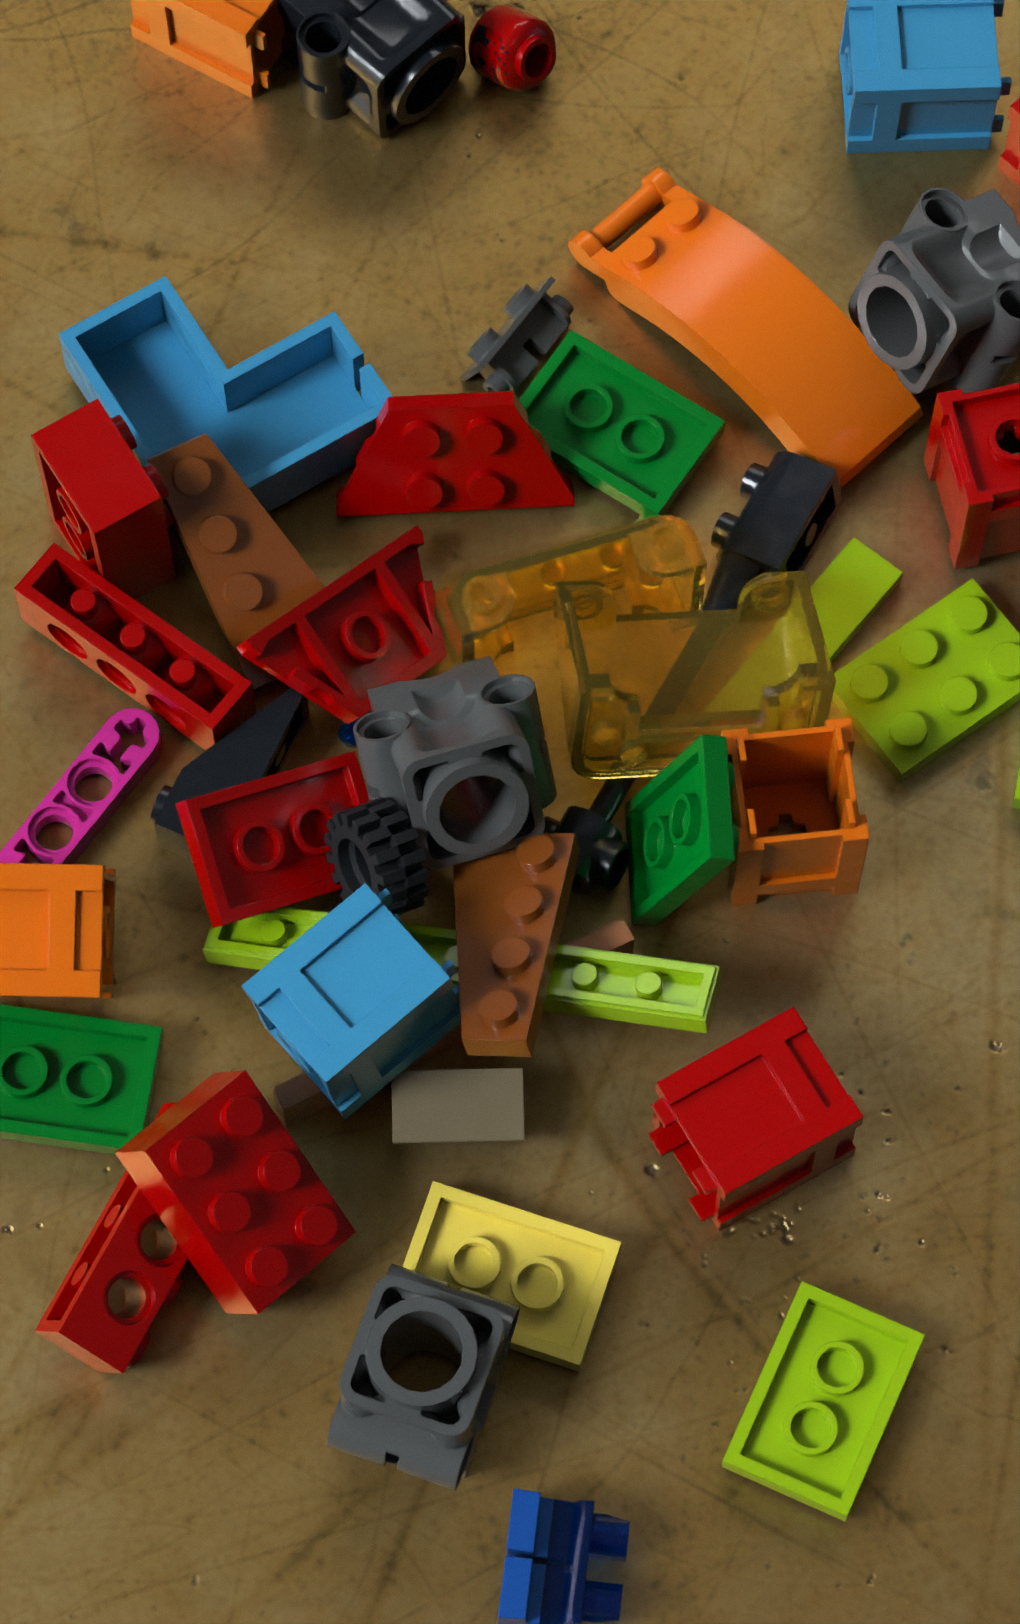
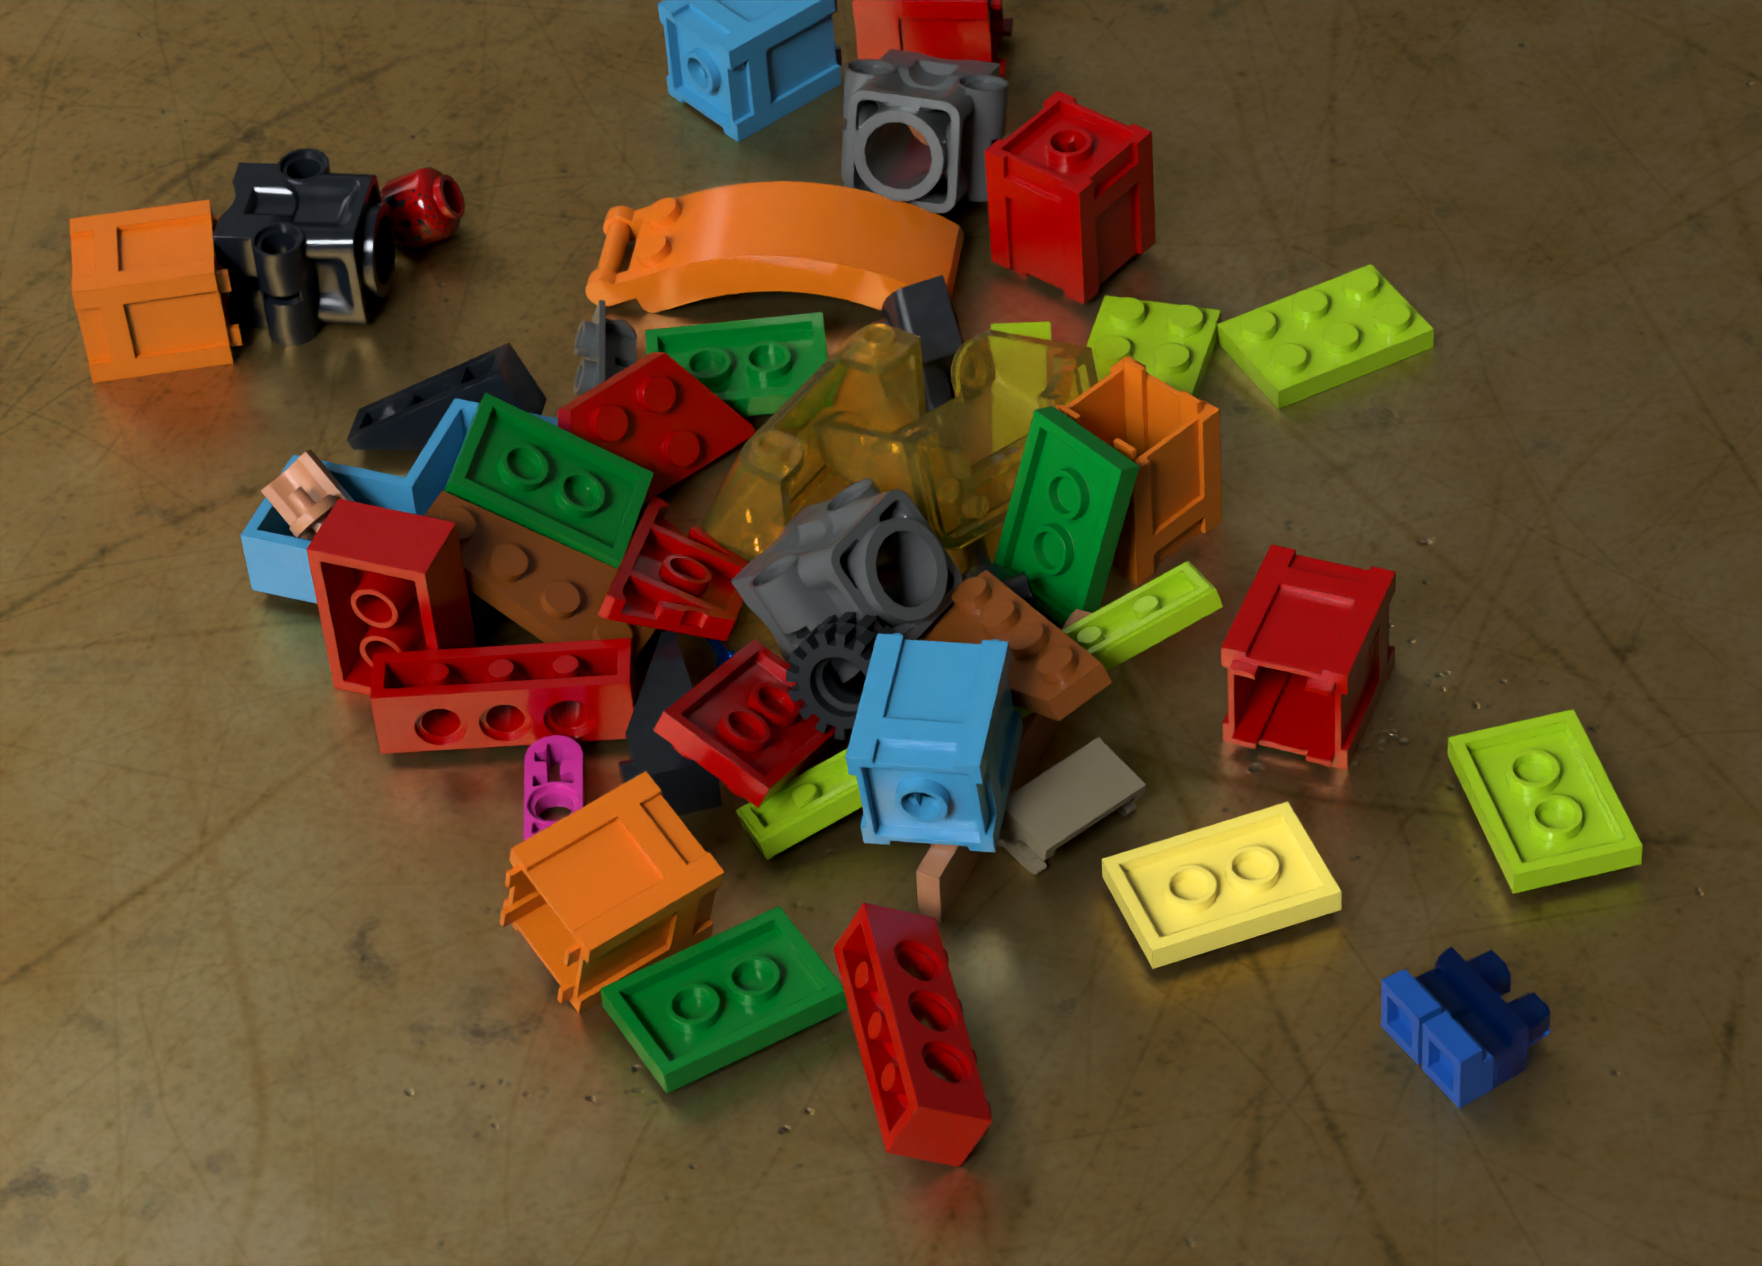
camera: 35 degrees left, 25 degrees down
red brick [115,1070,356,1314] -> none
dark grey piece [326,1263,520,1491] -> none
none -> nougat hips [261,449,355,541]
none -> black slope [347,342,547,451]
none -> green plate [444,392,654,569]

